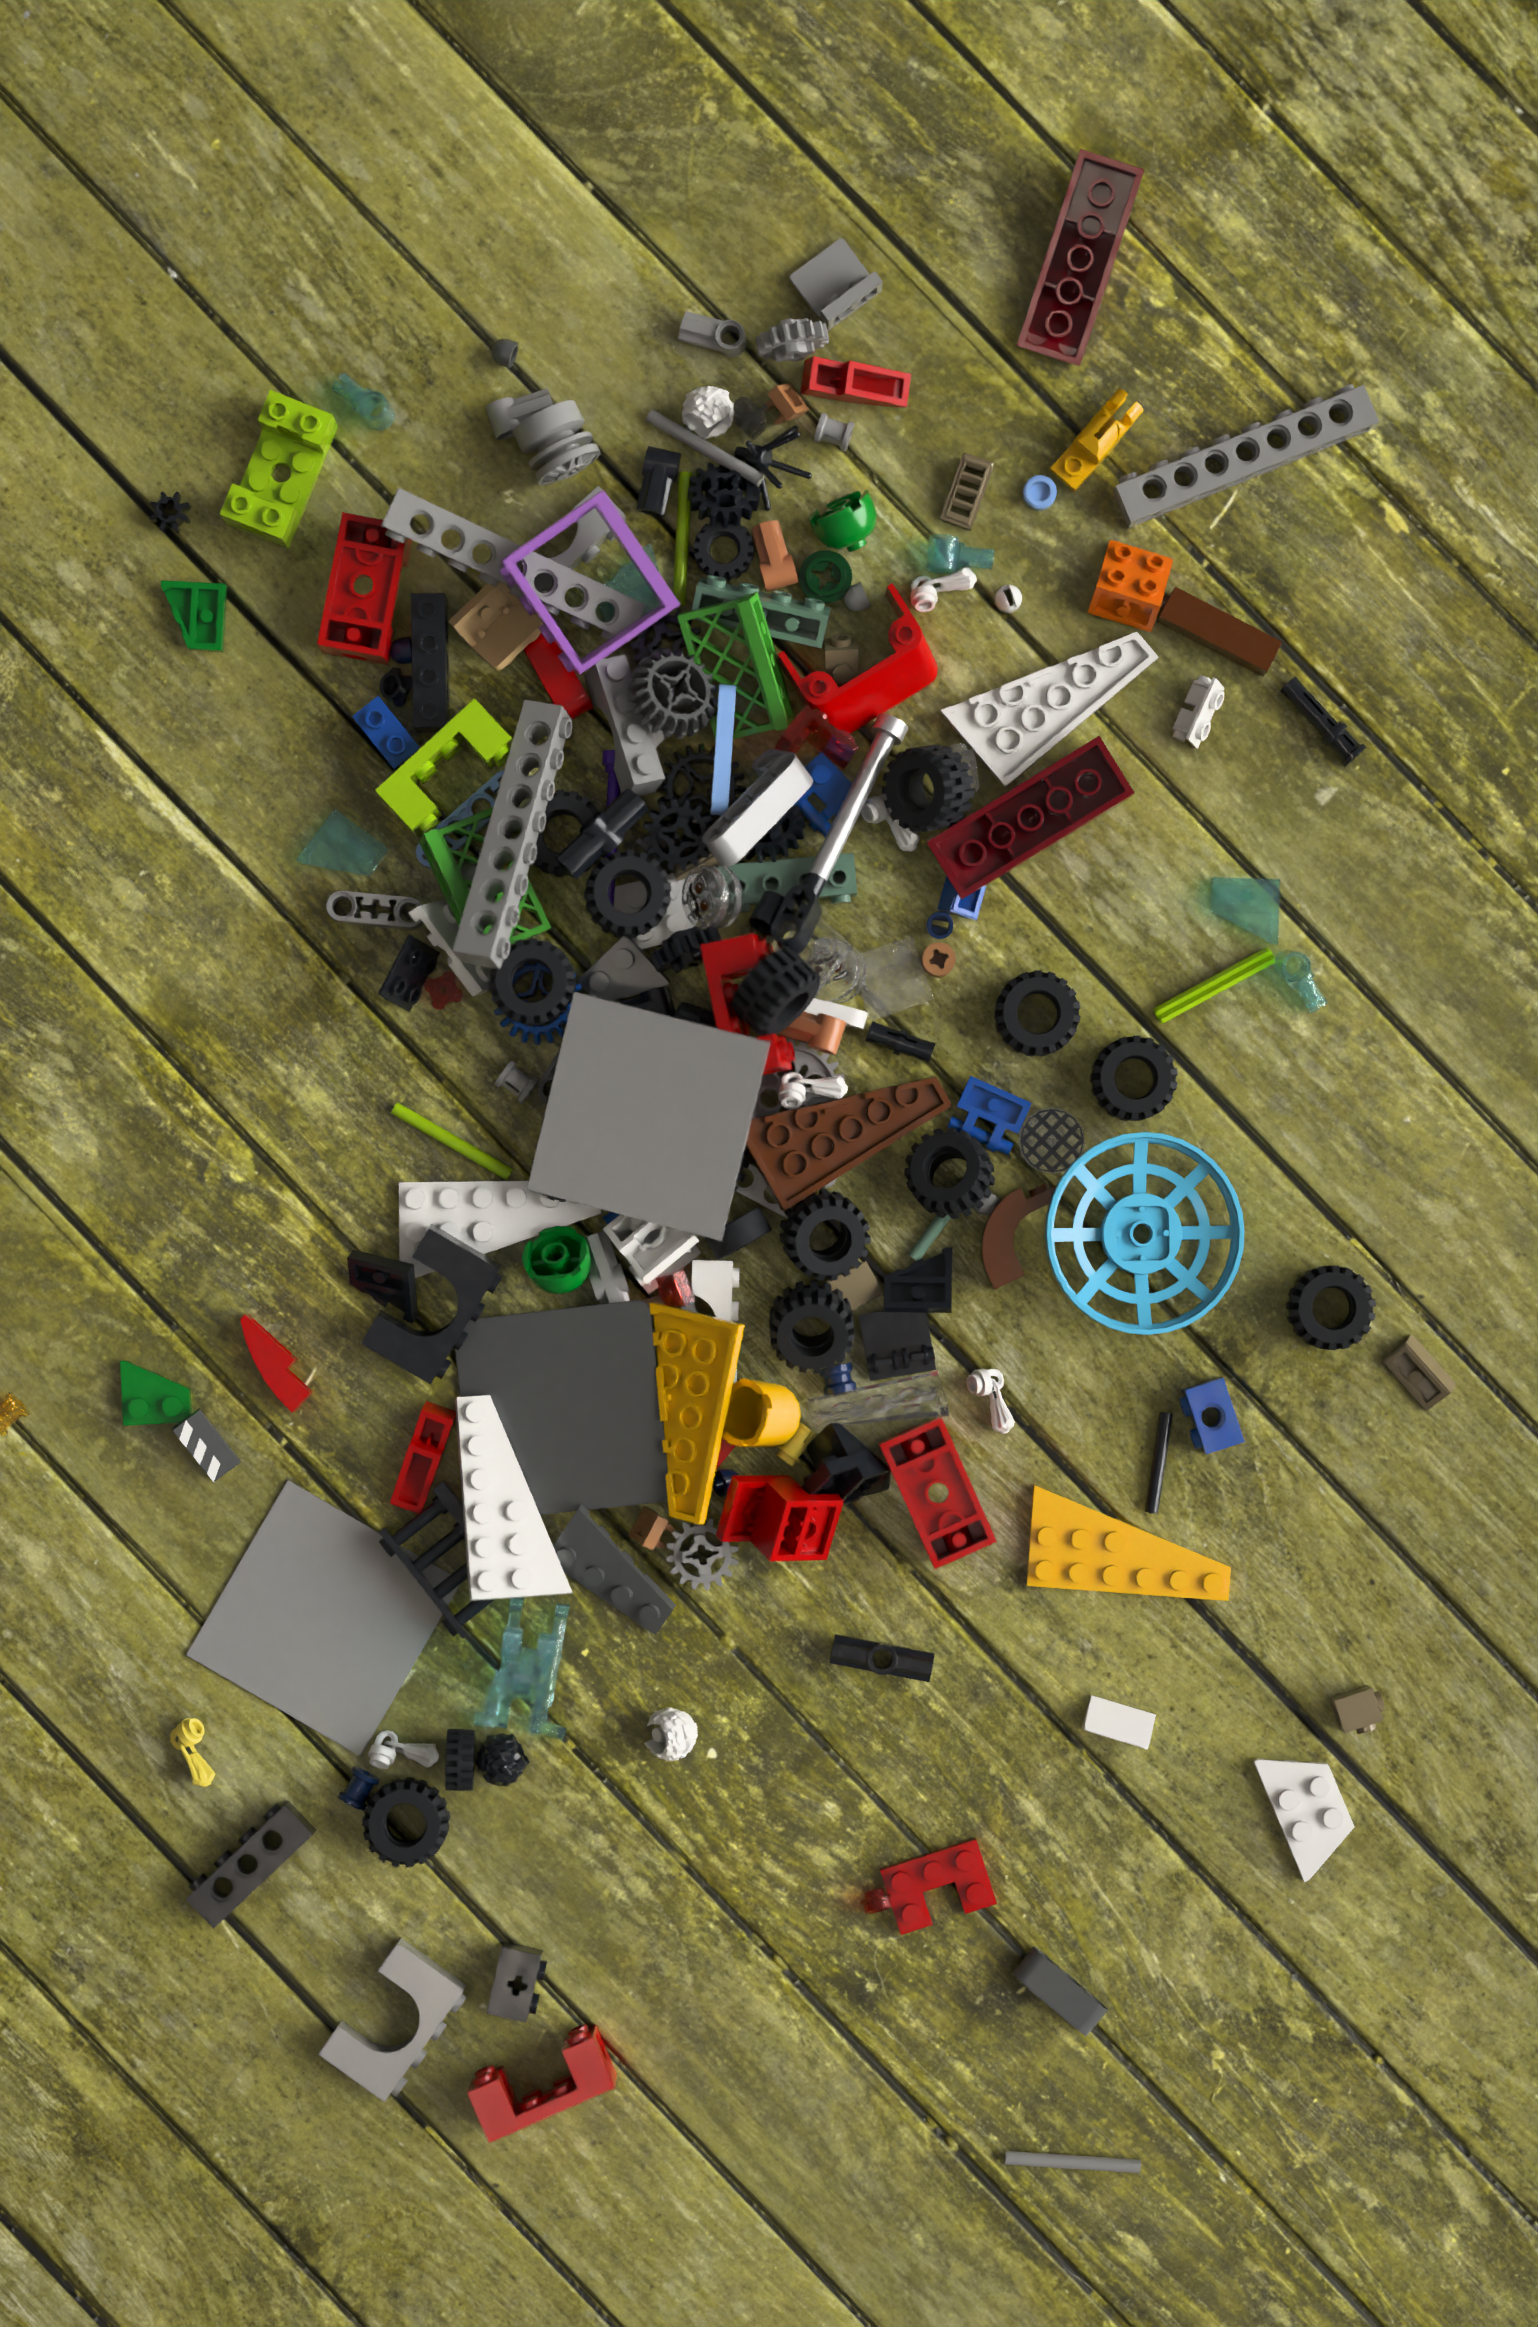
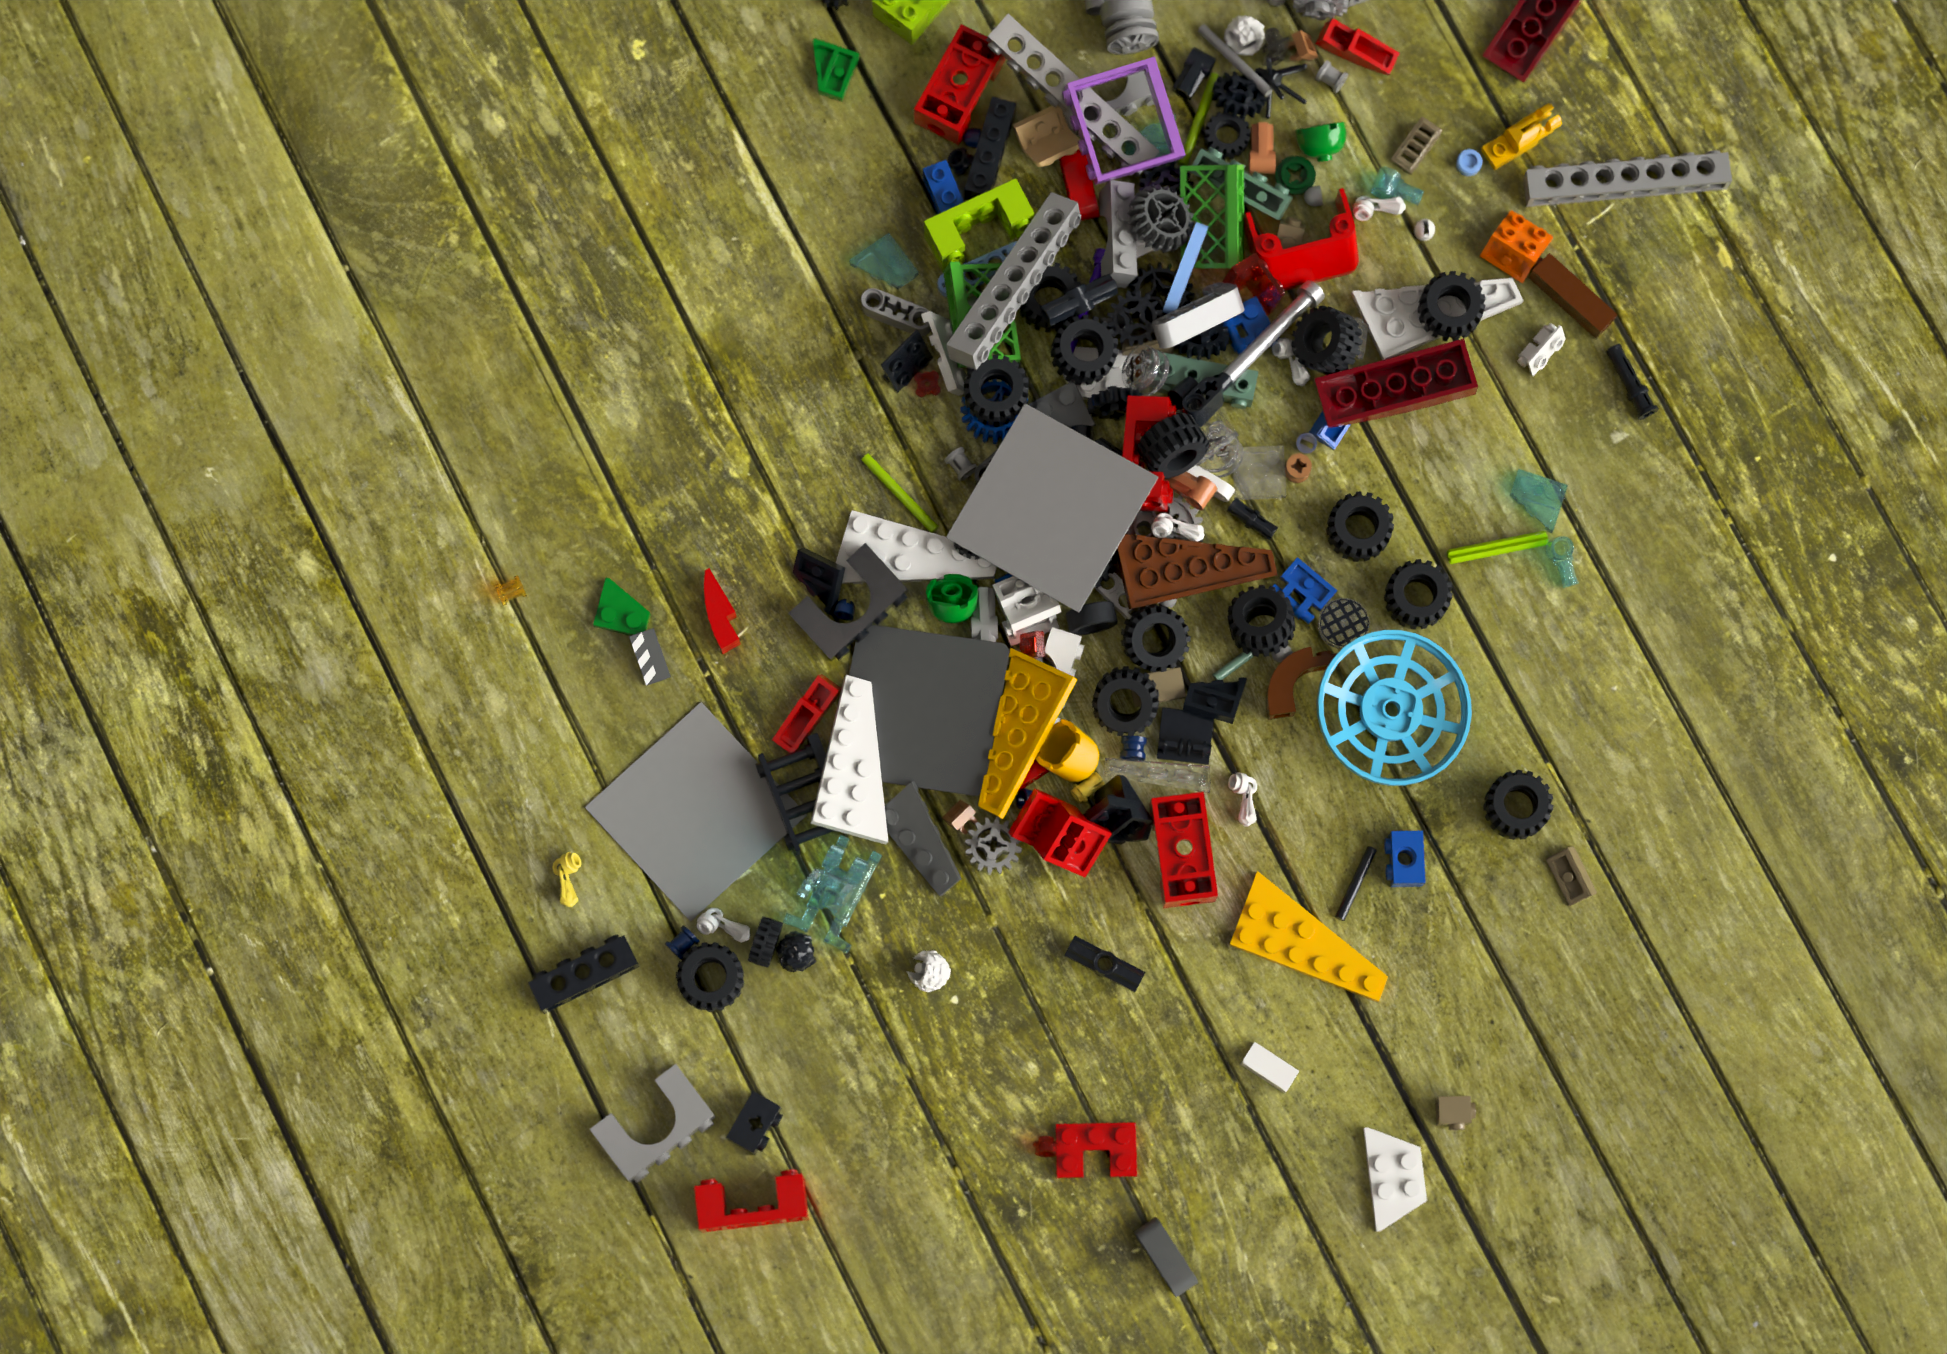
camera: 20 degrees right, 10 degrees down
none -> dark blue hinge [833,599,855,621]
none -> black tyre [1418,271,1486,341]

